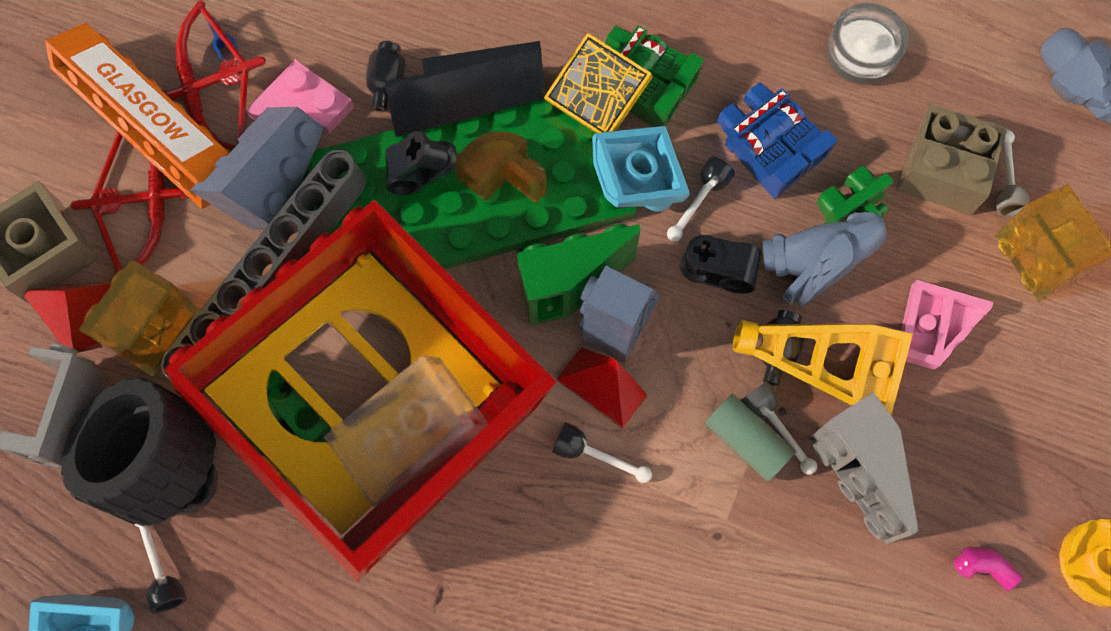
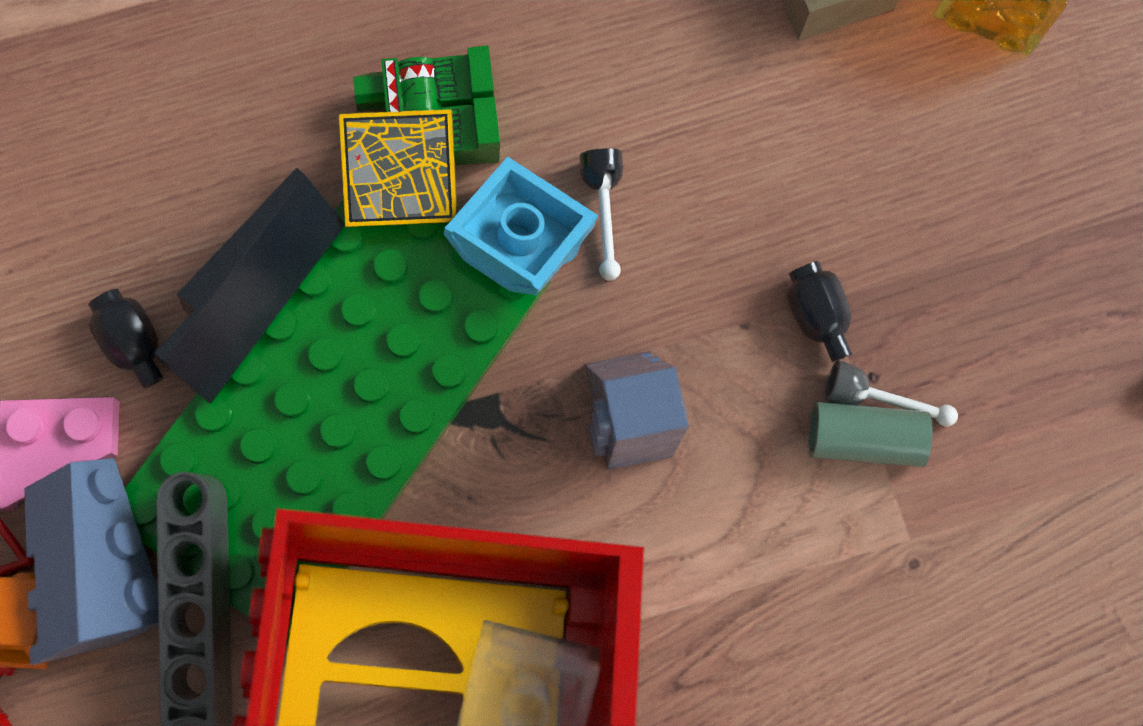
camera: 45 degrees left, 5 degrees up
black piece [385,131,457,195] -> none
clear orange brick [454,131,547,203] -> none
green slope [516,224,641,326] -> none
hinge [552,422,652,483] -> none
red slope [557,347,647,429] -> none
black piece [680,235,761,294] -> none
blue hips [717,82,838,200] -> none
yellow plate [733,319,913,415] -> none
sand blue animal [763,212,887,308] -> none
light grey slope [810,392,918,544] -> none
green hips [816,165,894,224] -> none
bright pink wing [901,280,993,370] -> none

